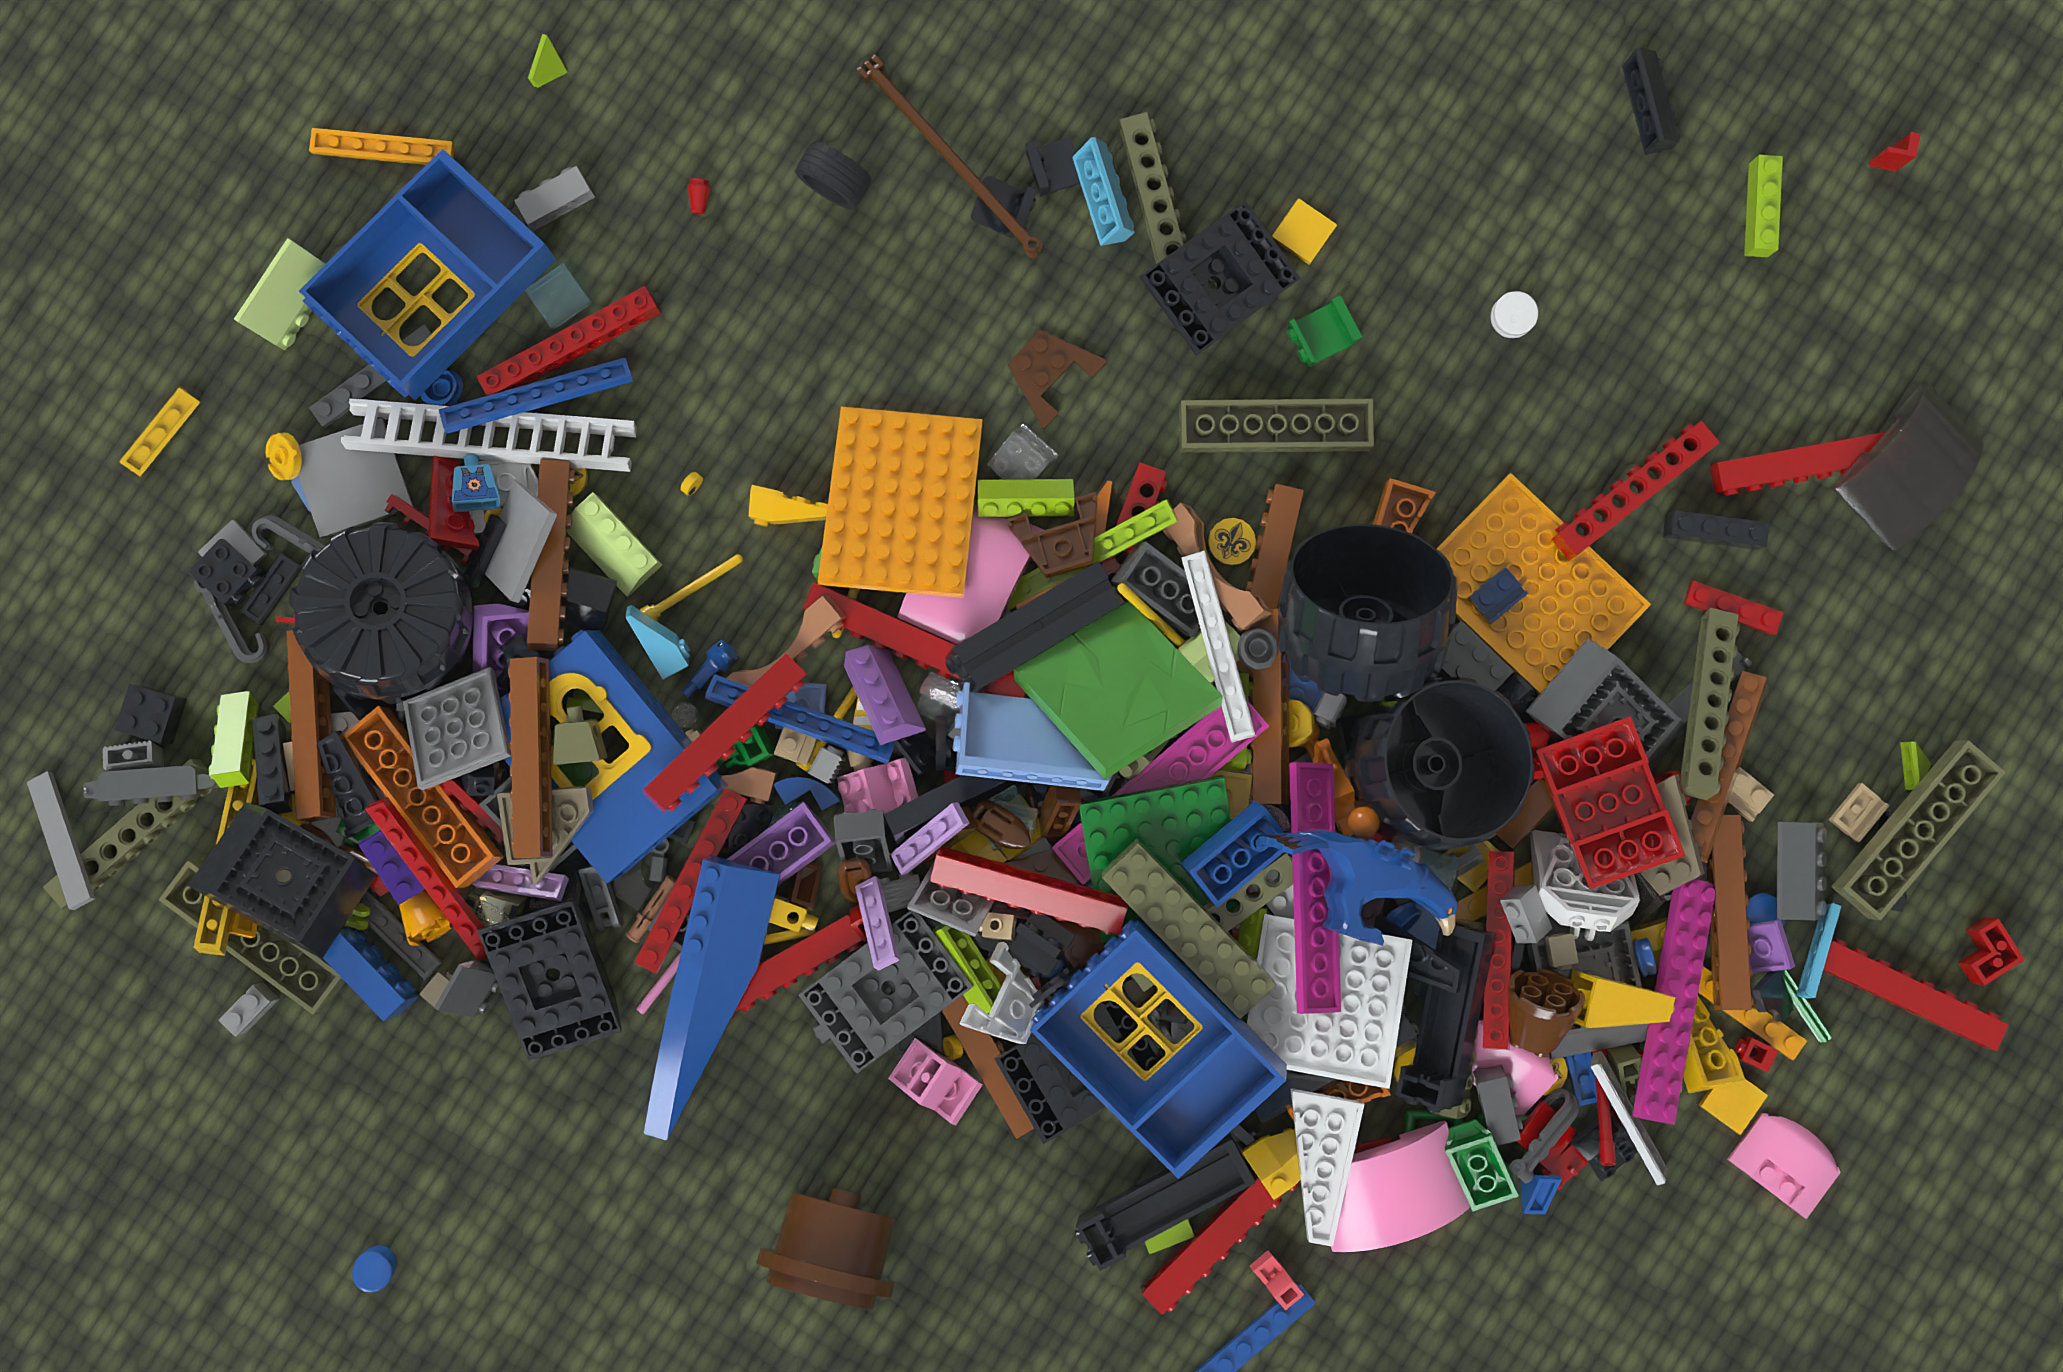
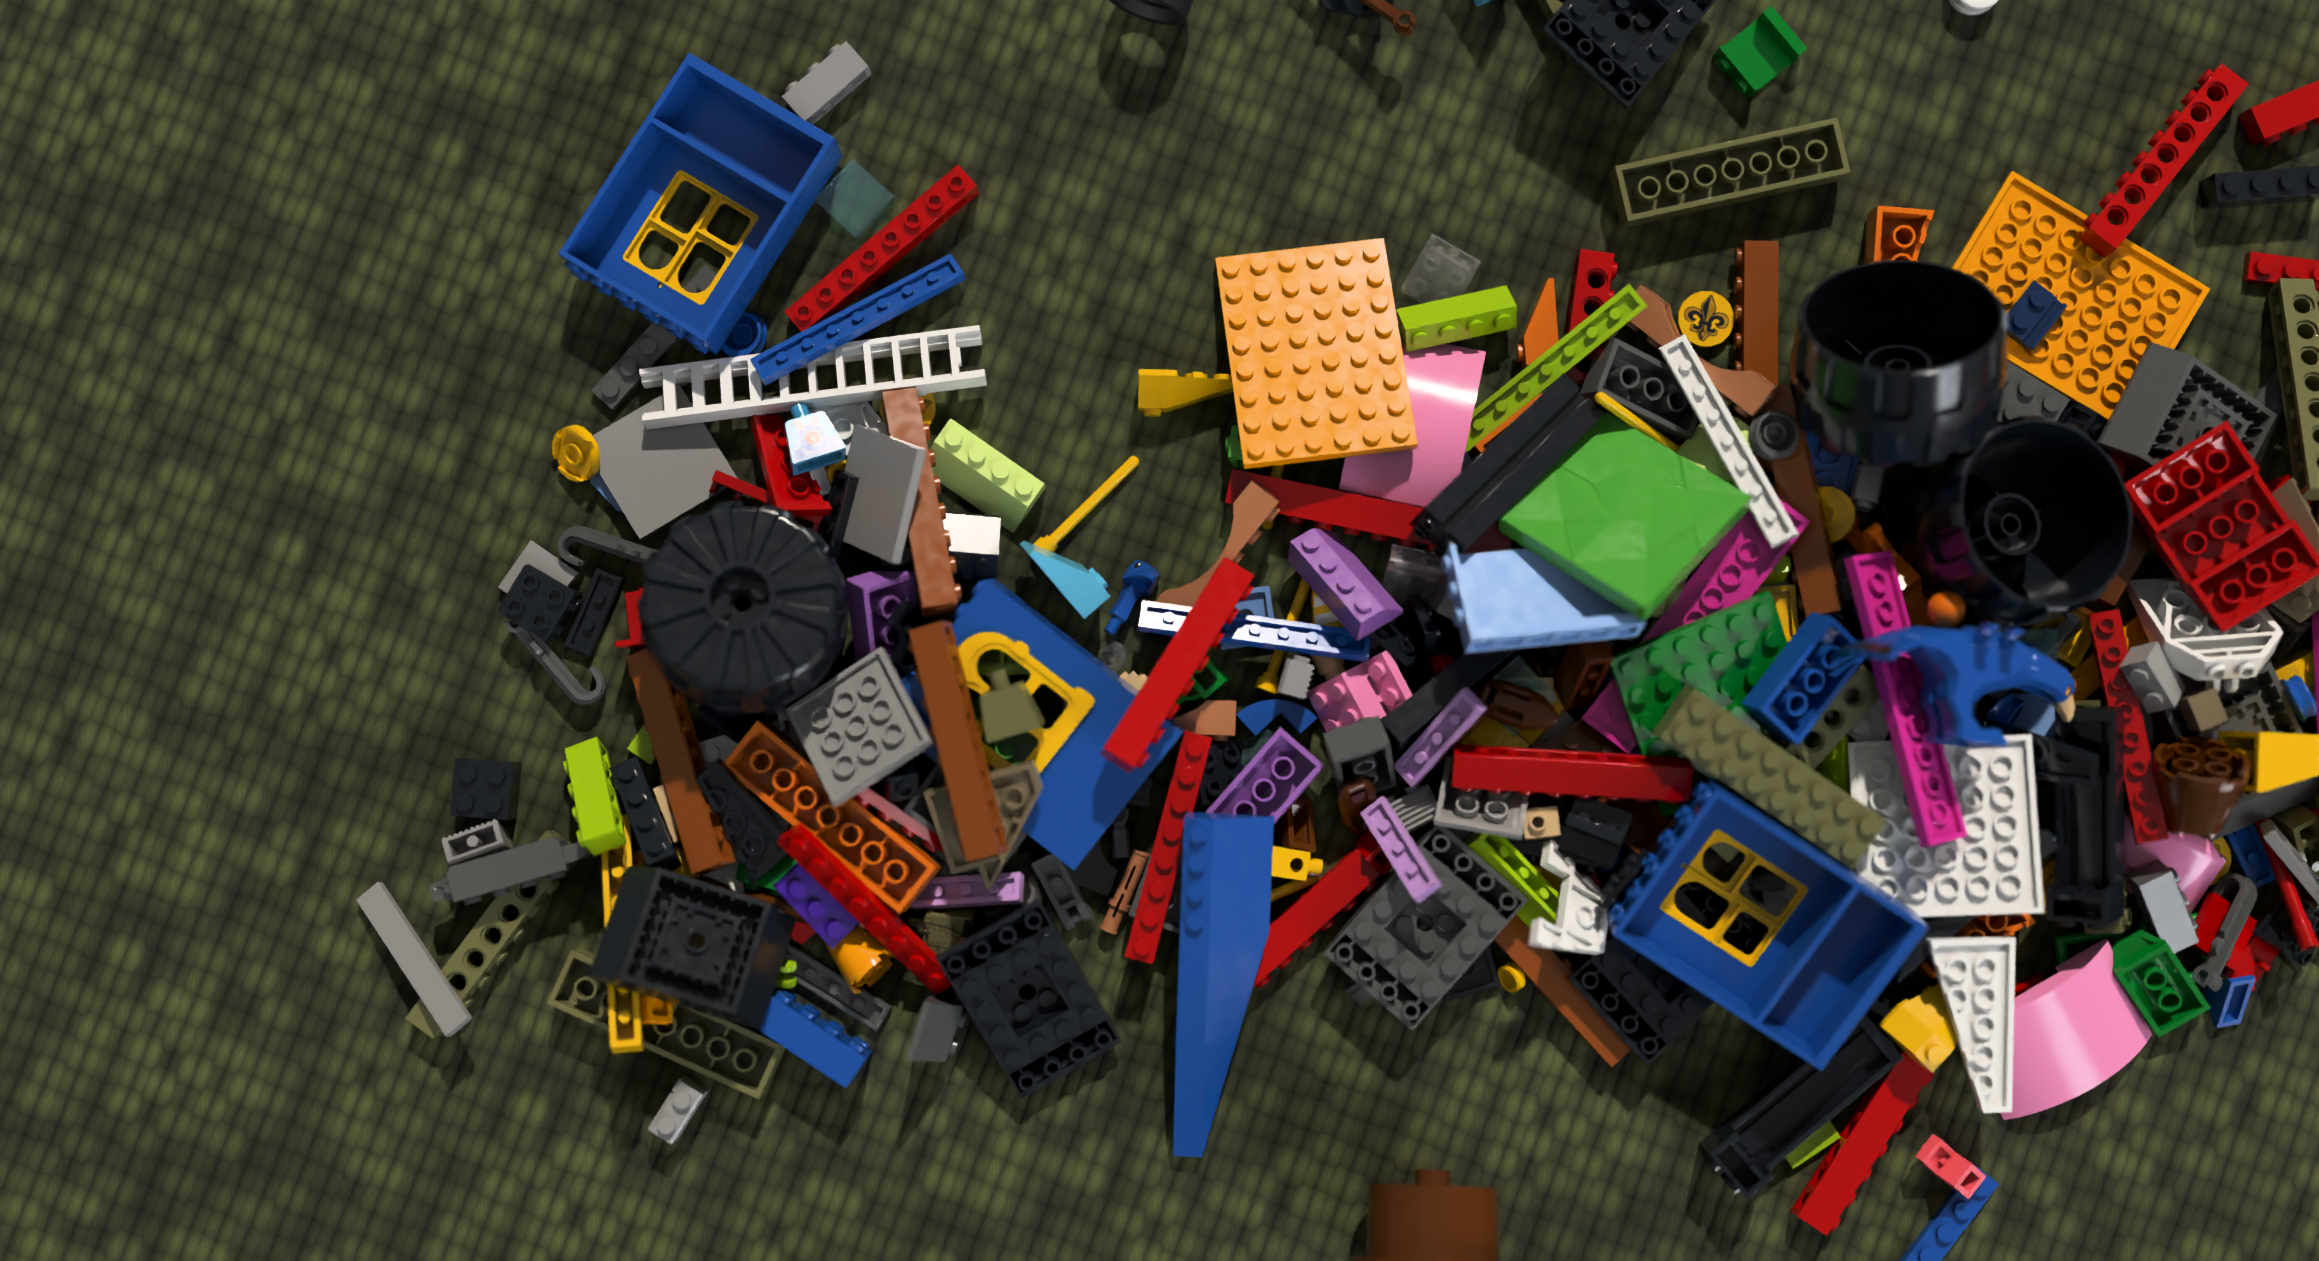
camera: 15 degrees left, 0 degrees up
yellow hinge [119,386,200,477] -> none
yellowish green slope [234,238,325,350] -> none
light orange plate [309,128,455,165] -> none
dark tan brick [419,970,454,1007] -> none
bright pink bar [636,952,681,1014] -> none
yellow tile [681,472,703,496] -> none
red cone [687,178,711,214] -> none
tan plate [774,727,818,766] -> none
bright pink bracket [888,1038,983,1125] -> none
reddish brown wing [1006,492,1098,578] -> none
reddish brown wing [1008,330,1107,429] -> none

